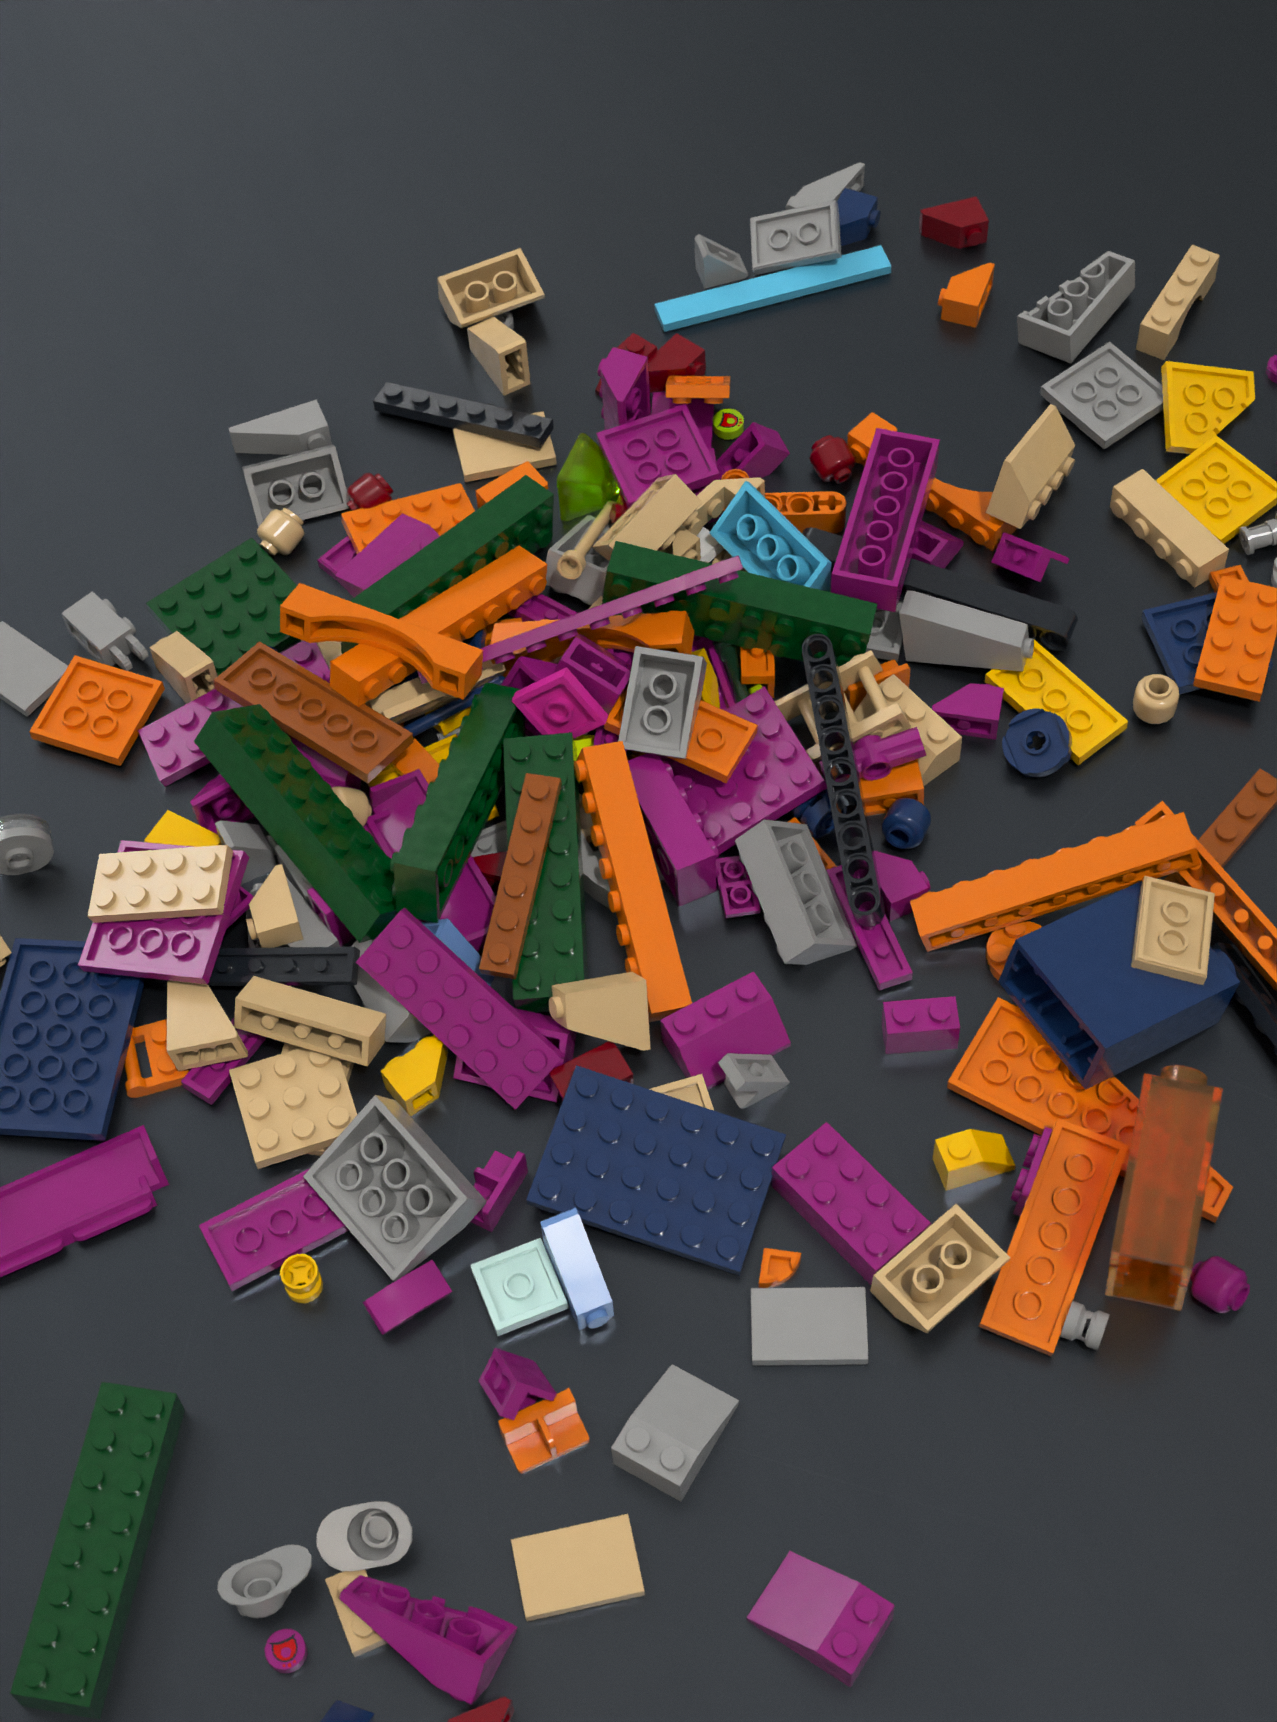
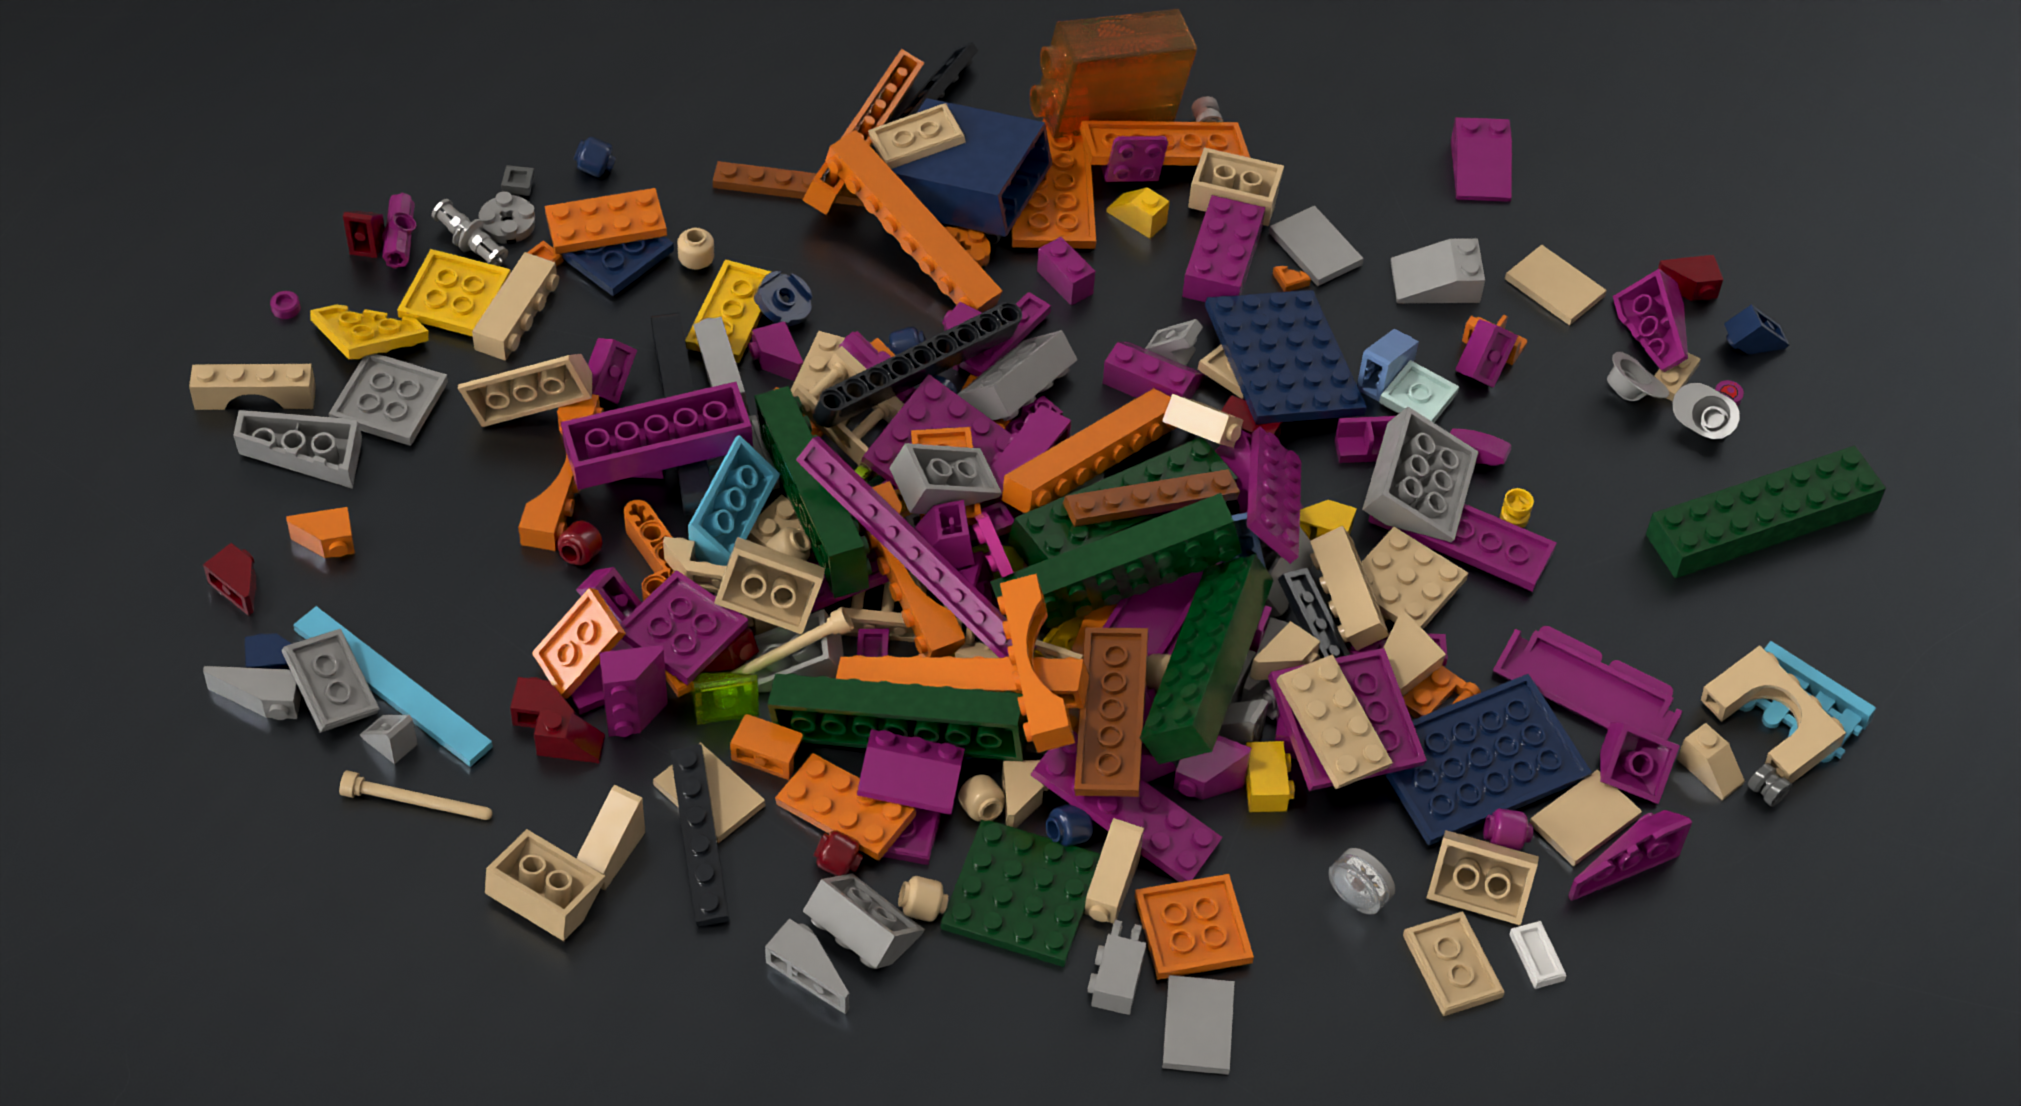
camera: 130 degrees left, 5 degrees down
none -> tan piece [339,770,493,820]

